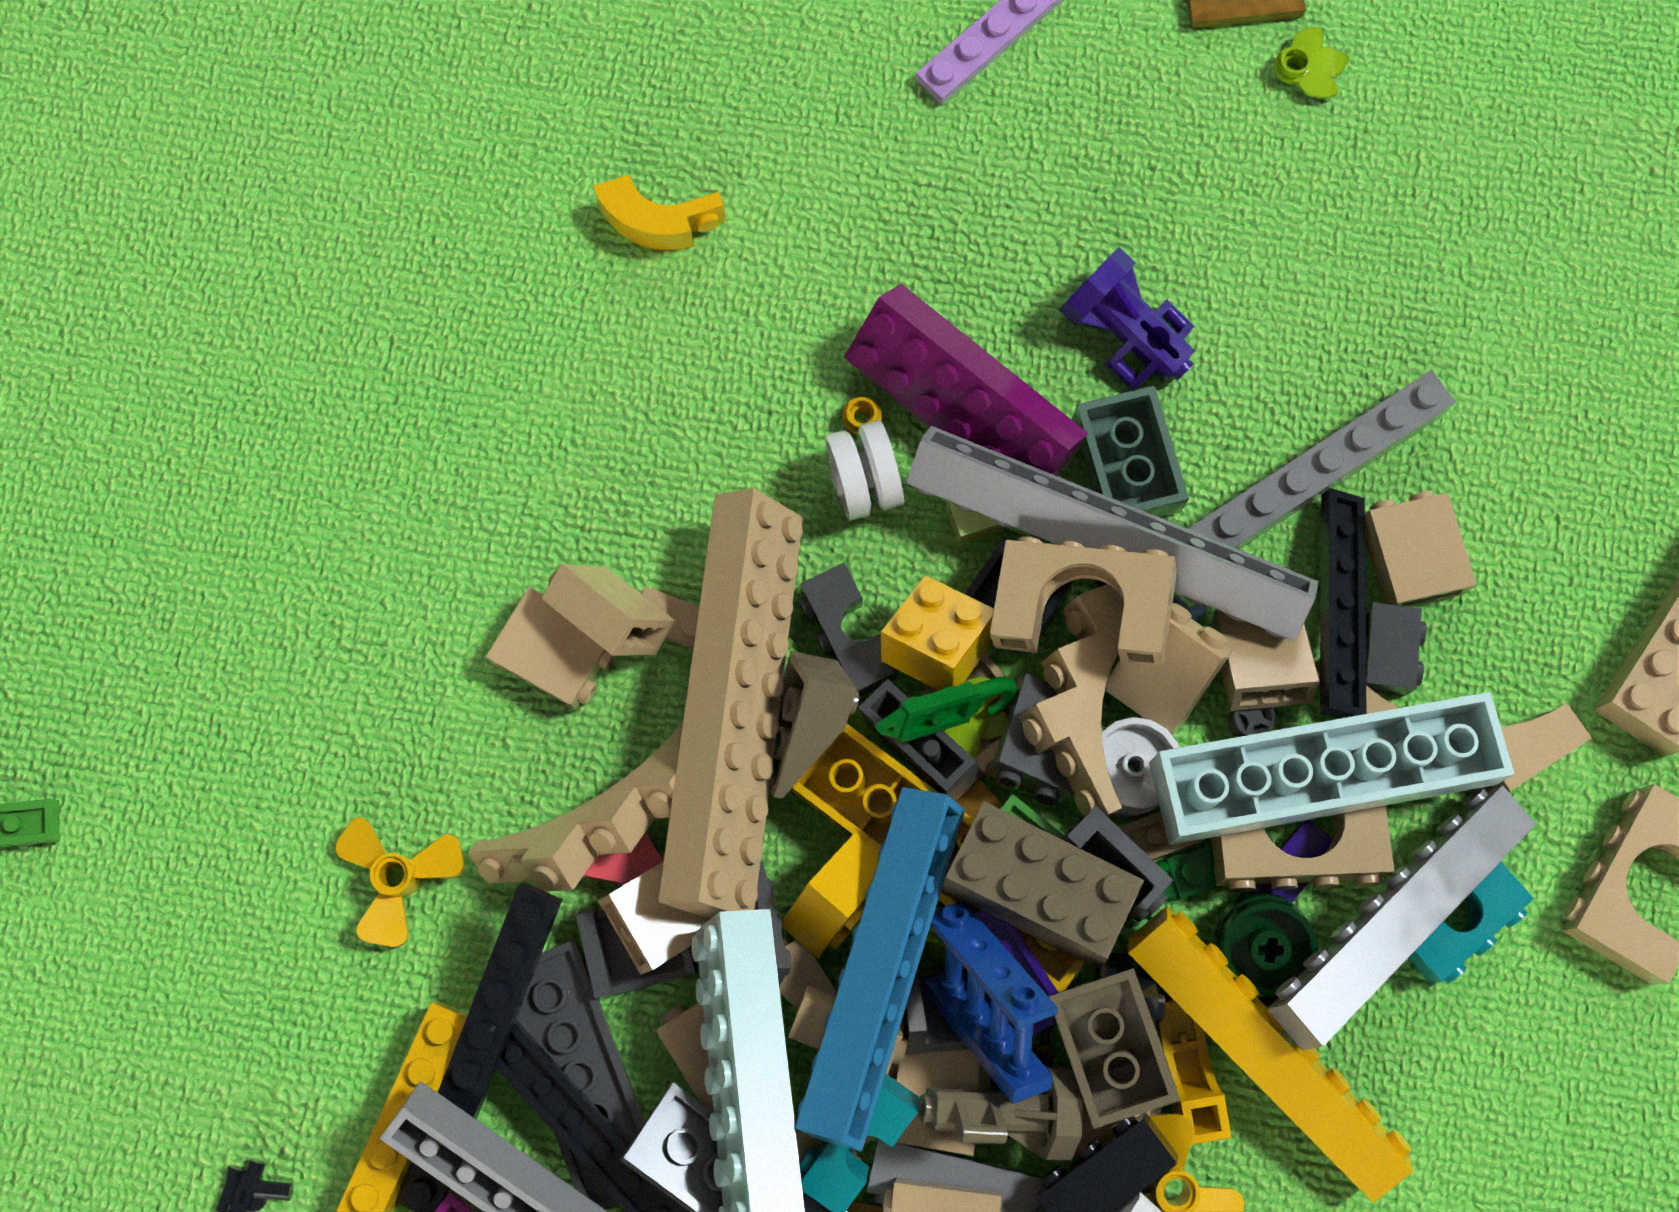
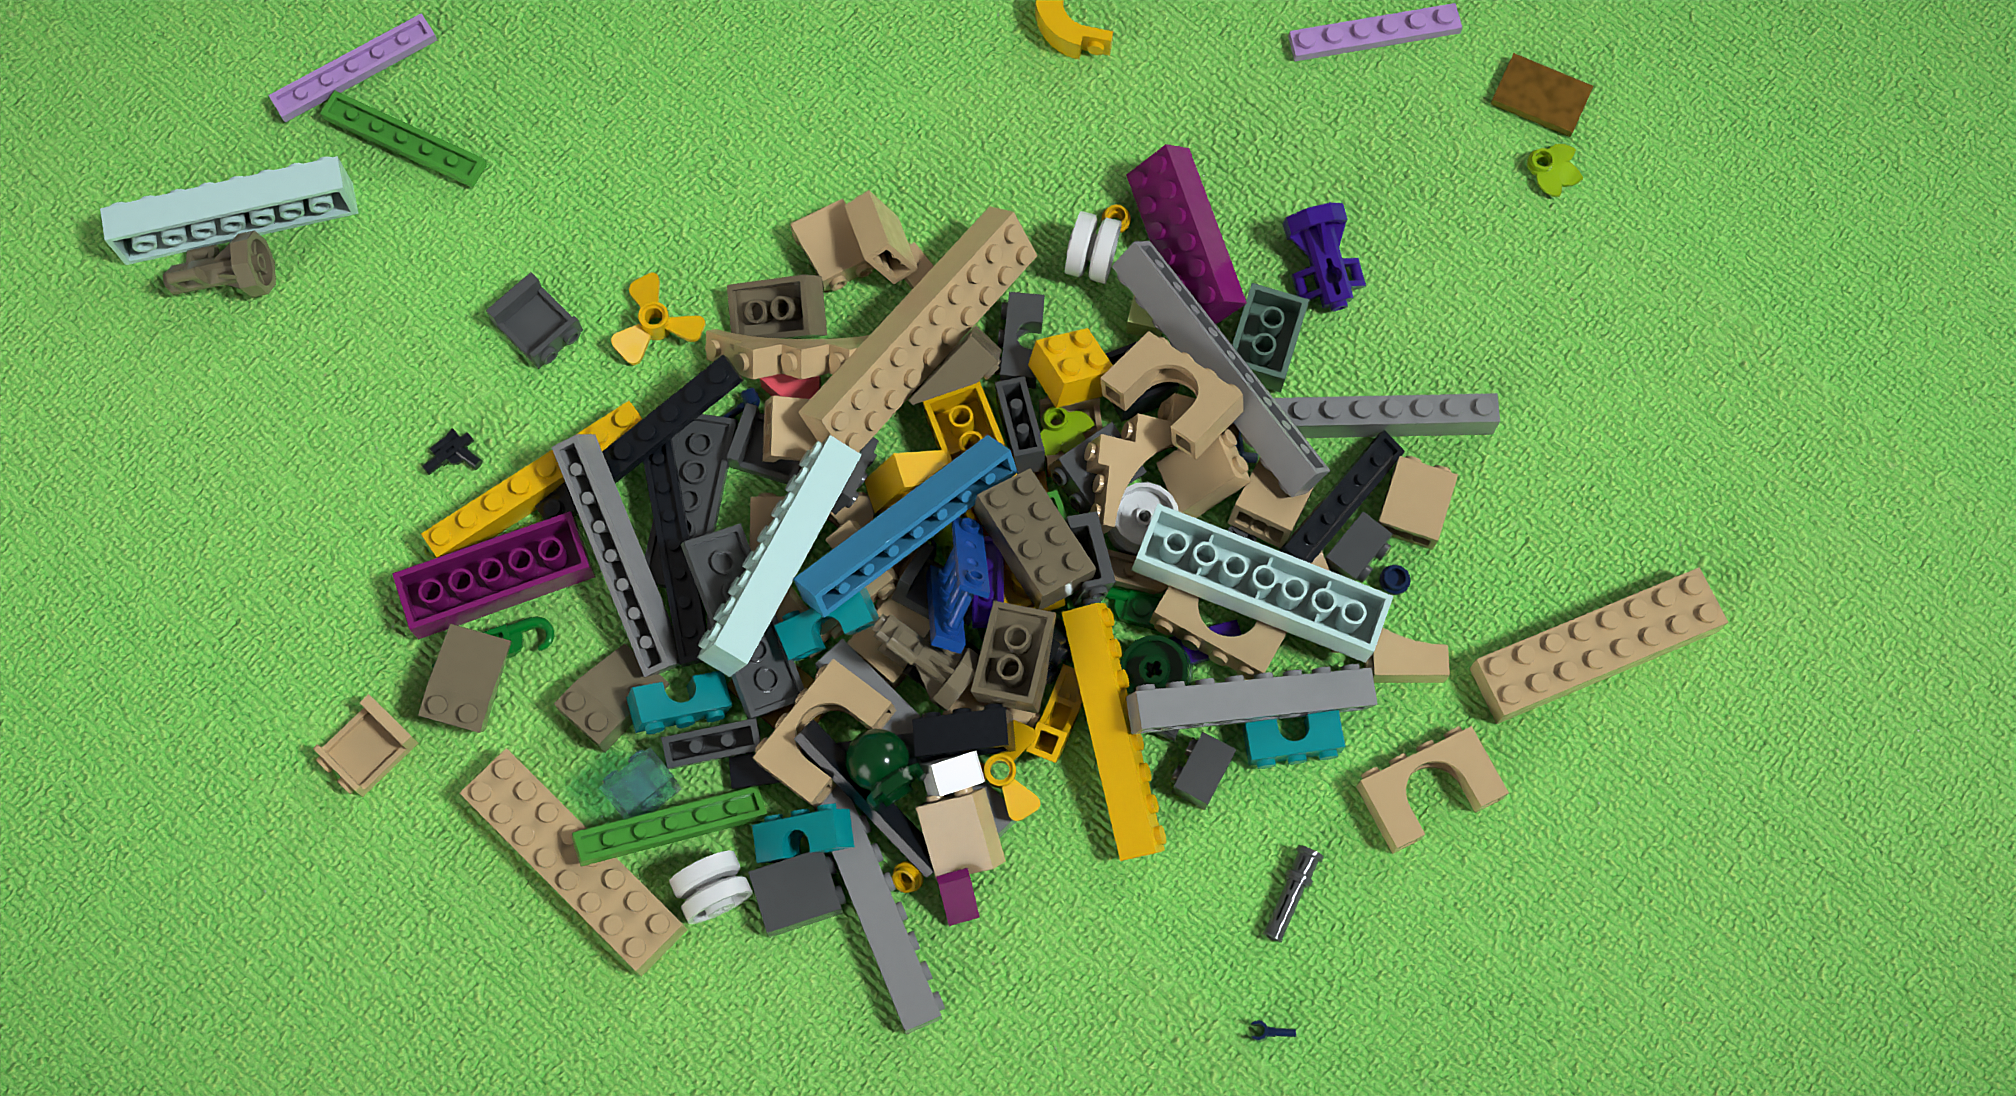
camera: 30 degrees right, 5 degrees down
green plate [874,677,1017,743] -> none
none -> dark grey panel [486,272,583,369]
none -> dark blue hand [722,388,760,418]
none -> dark tan slope [727,274,827,339]
none -> dark grey brick [1170,732,1236,810]
none -> dark grey pin [1262,845,1324,943]
none -> dark blue plate [1379,565,1411,595]

